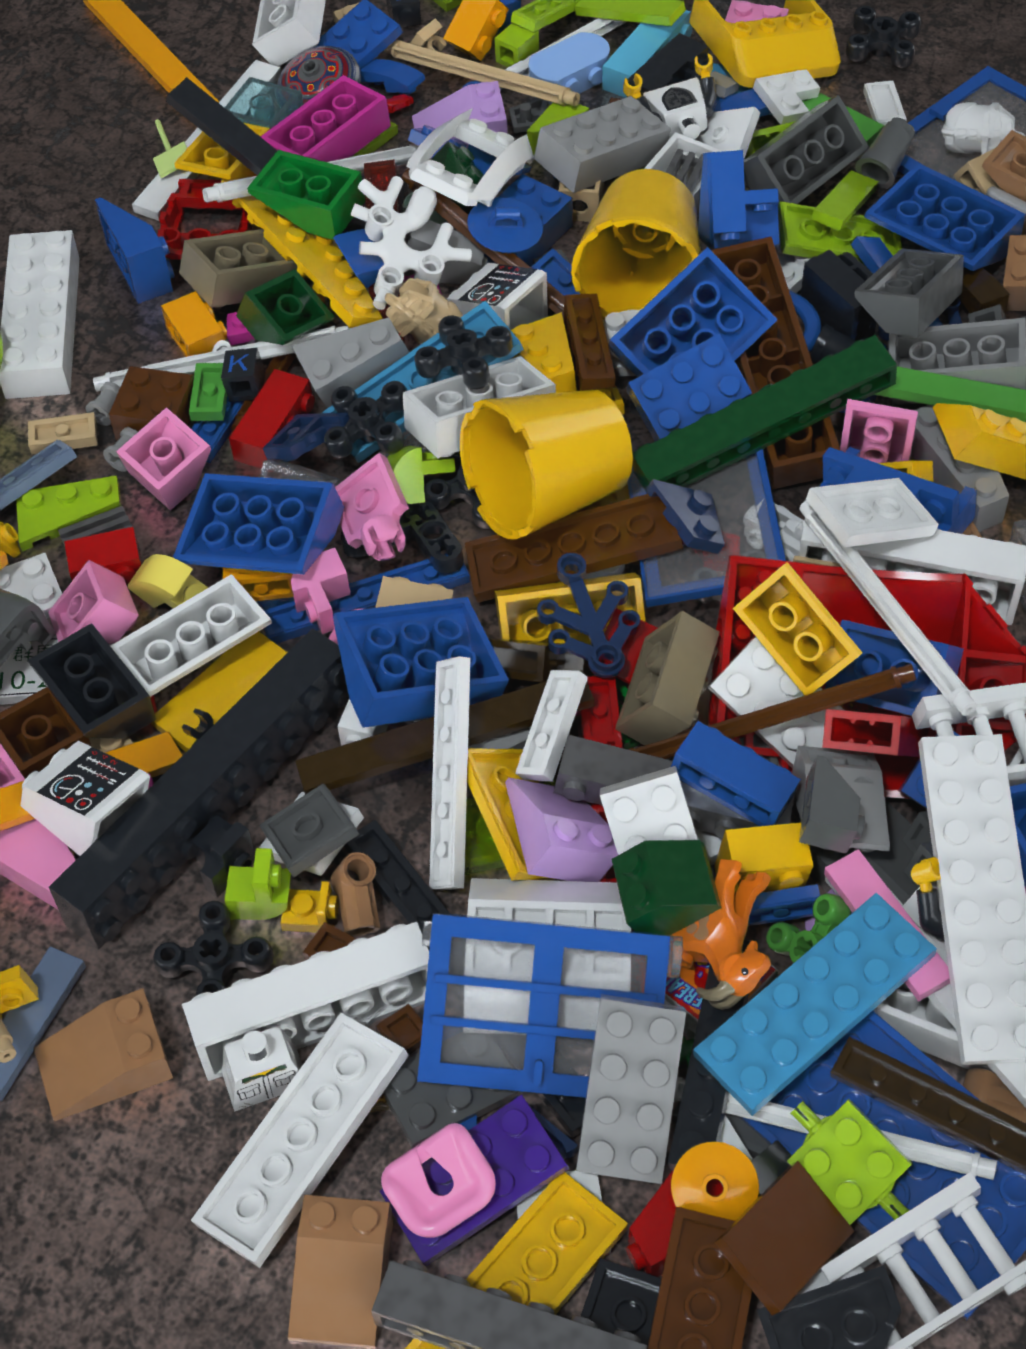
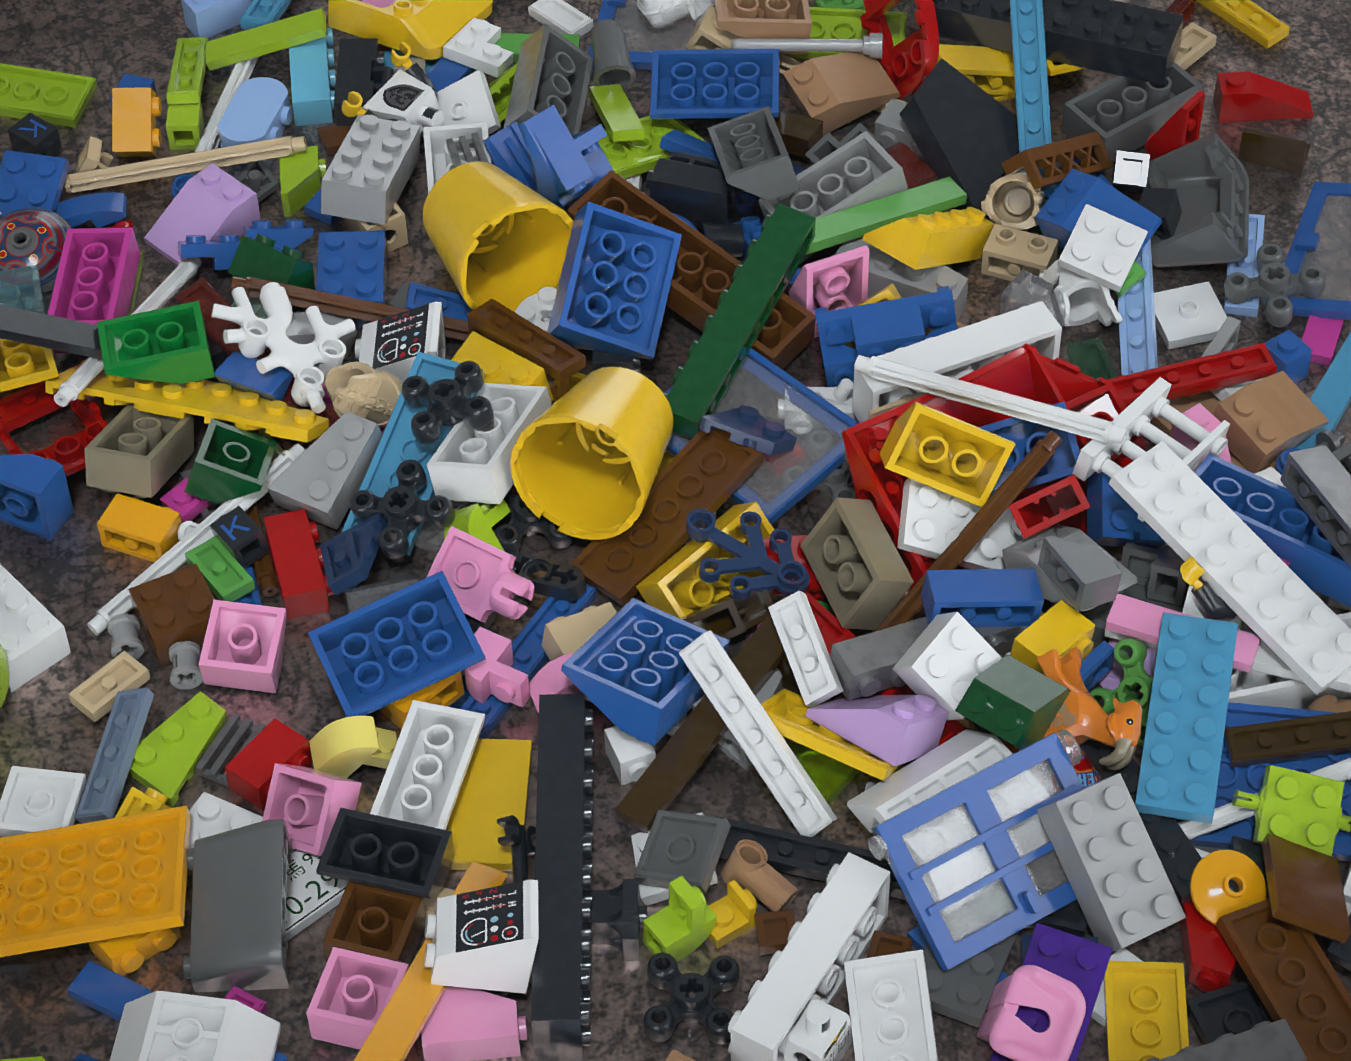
camera: 40 degrees left, 5 degrees down
white wedge [406,108,534,207] -> none
blue shield [467,197,543,253] -> none
blue brick [626,333,752,441] -> none
white plate [806,478,939,547] -> none

